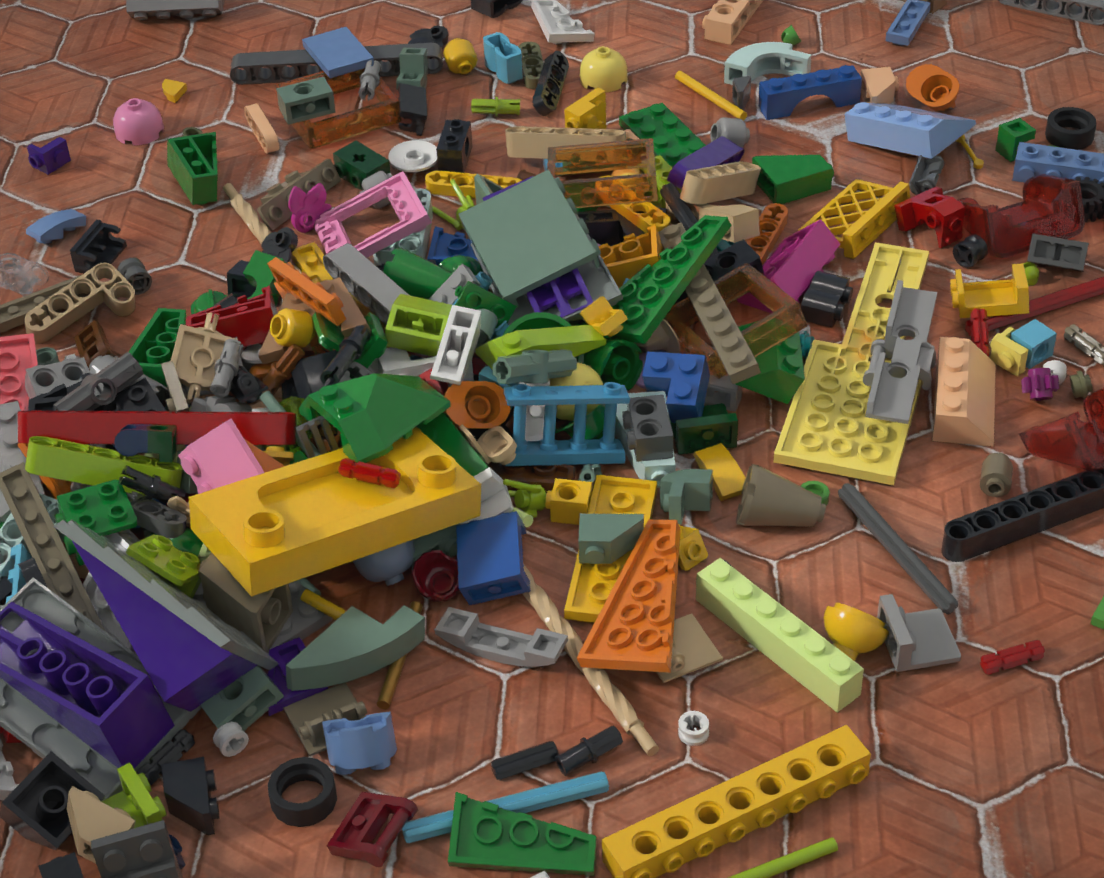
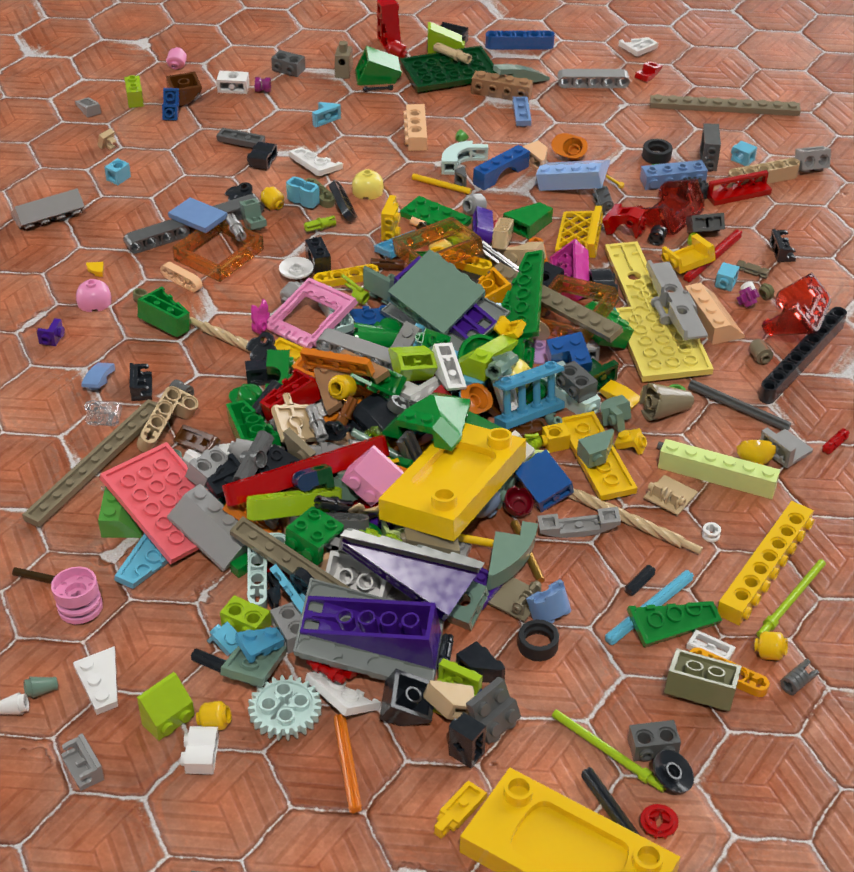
camera: 30 degrees left, 0 degrees up
white bush [213,722,249,757] -> none
dark tan bracket [257,159,341,231] -> none
sand green brick [276,77,336,125] -> none
black pin [320,325,371,386] -> none
dark red plate [326,792,418,867] -> none
dark green brick [333,140,391,190] -> none
red axle [338,458,401,488] -> none
black hinge [398,83,427,136] -> none
tan bracket [459,424,517,465] -> none
tan beam [505,126,627,161] -> none
black axle [555,726,623,776] -> none
orange wing [577,519,681,673] -> none
red axle [970,308,990,357] -> none
light yellow bracket [990,327,1029,377] -> none
green panel [995,118,1036,162] -> none

